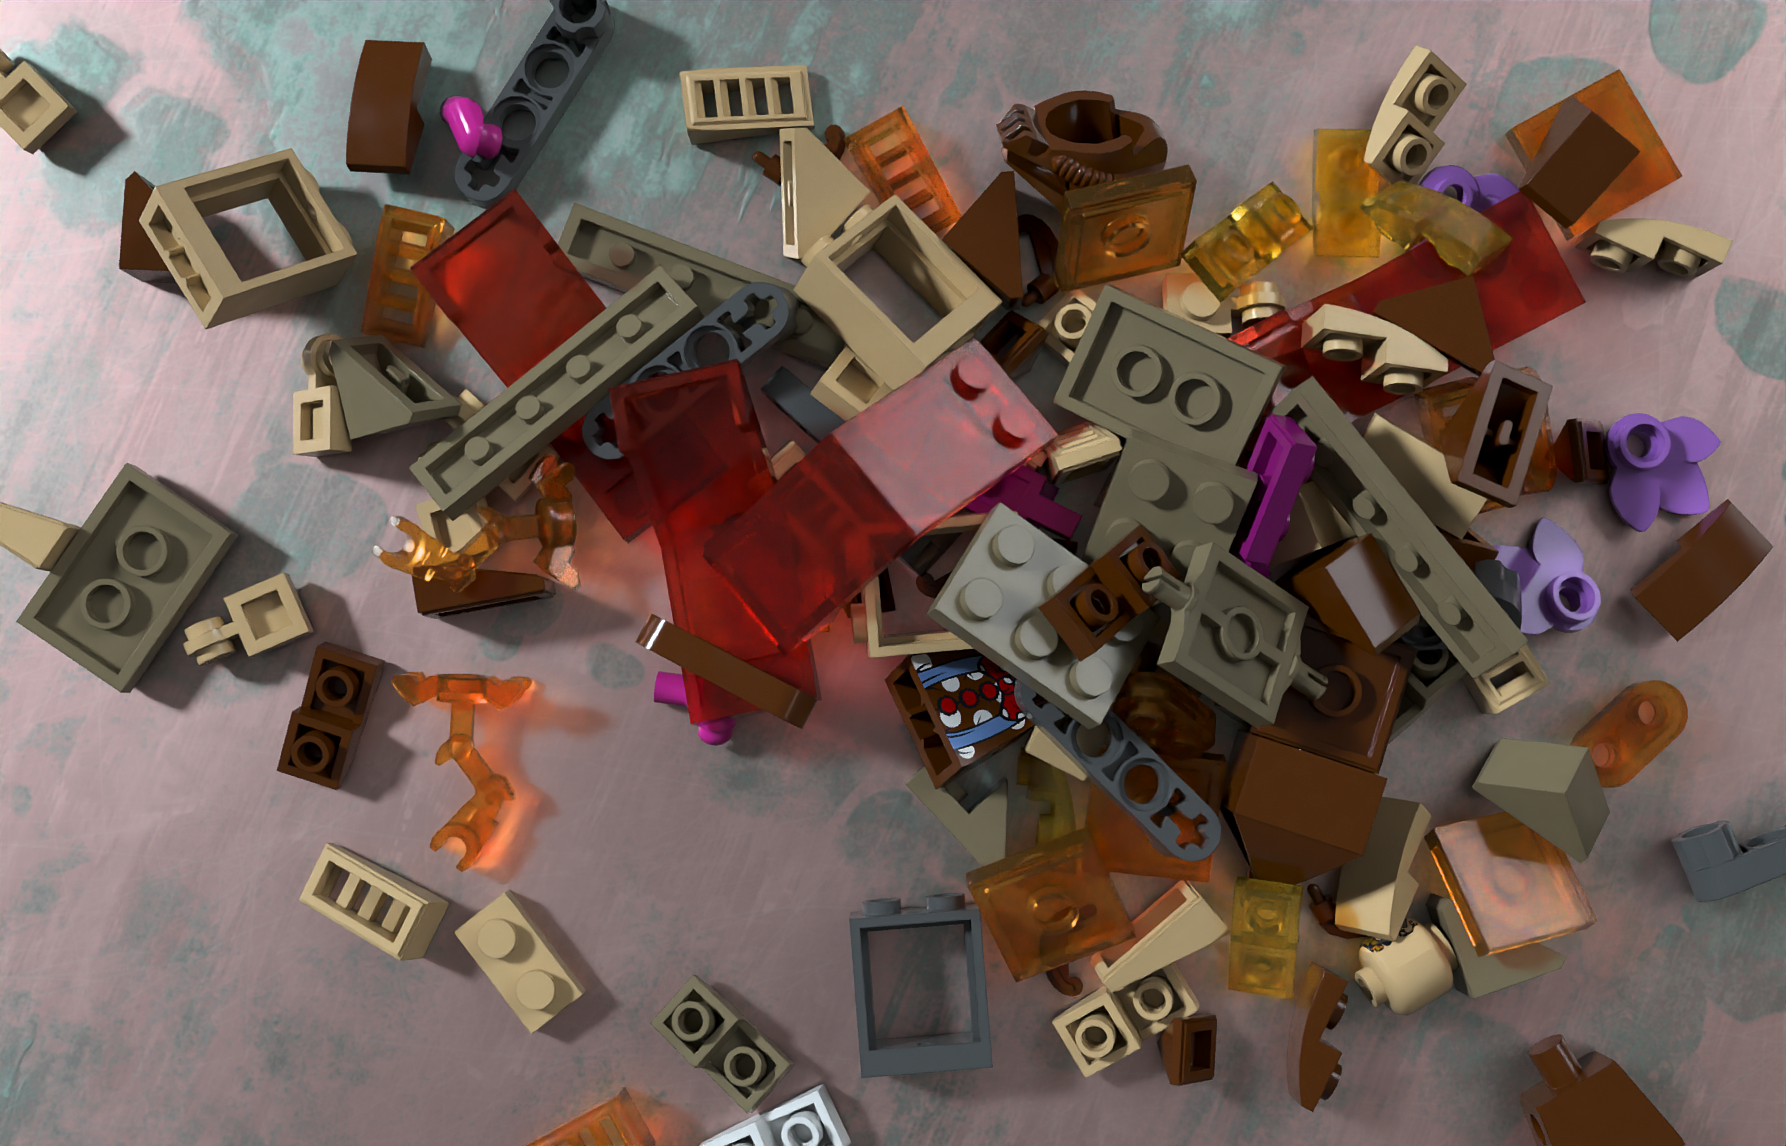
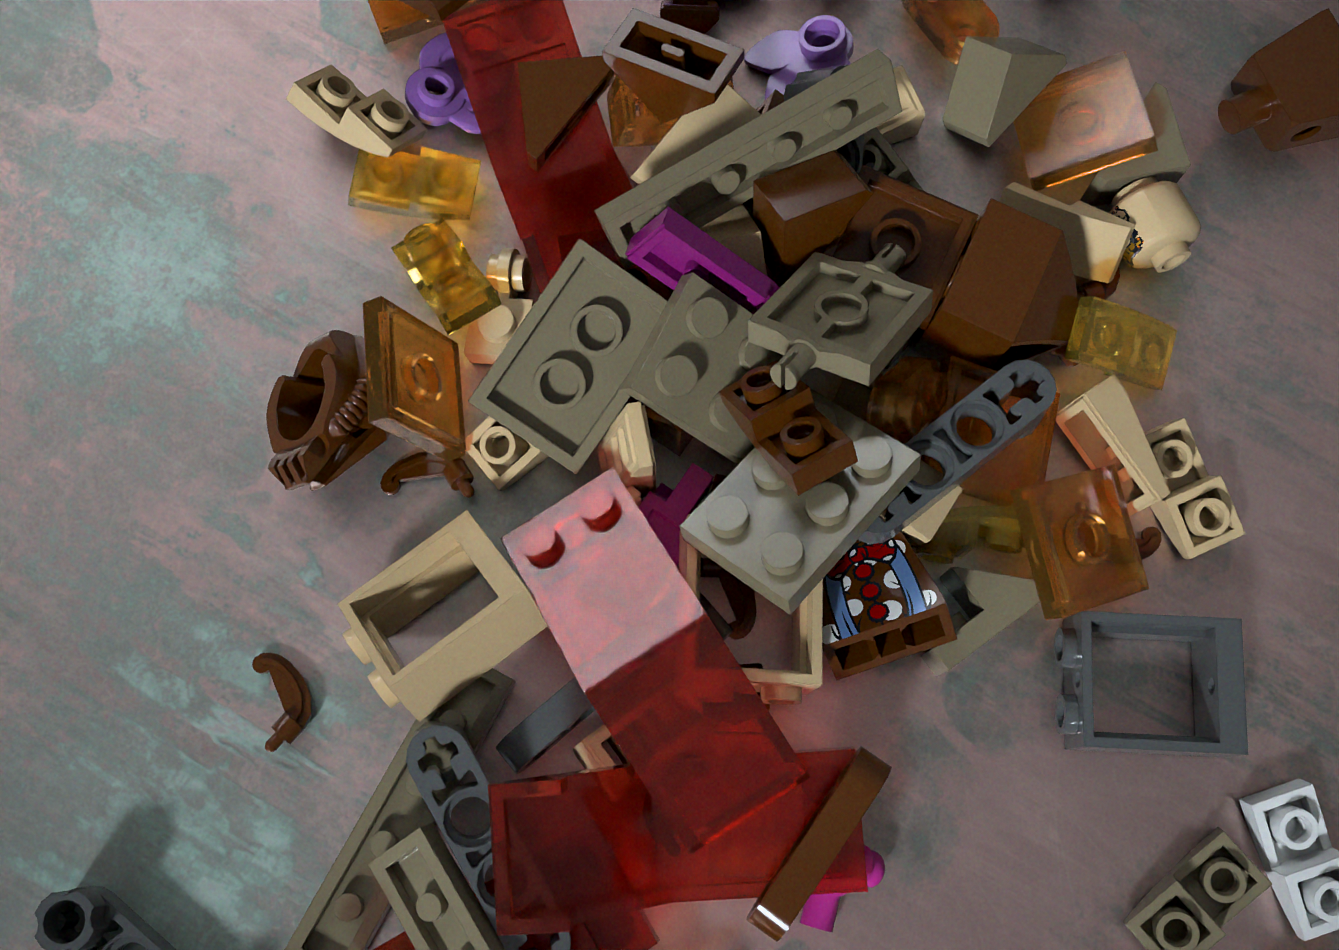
camera: 85 degrees left, 10 degrees down
tan slope [680,65,815,145] -> none
tan slope [779,128,870,259] -> none
tan plate [810,345,893,433] -> none
clear orange slope [843,106,962,234] -> none
reddish brown slope [942,171,1023,310] -> none
reddish brown slope [968,310,1049,380] -> none
reddish brown slope [1157,1014,1217,1086] -> none
reddish brown slope [1287,962,1348,1112] -> none
tan slope [1301,304,1448,395] -> none
clear yellow slope [1360,181,1513,276] -> none

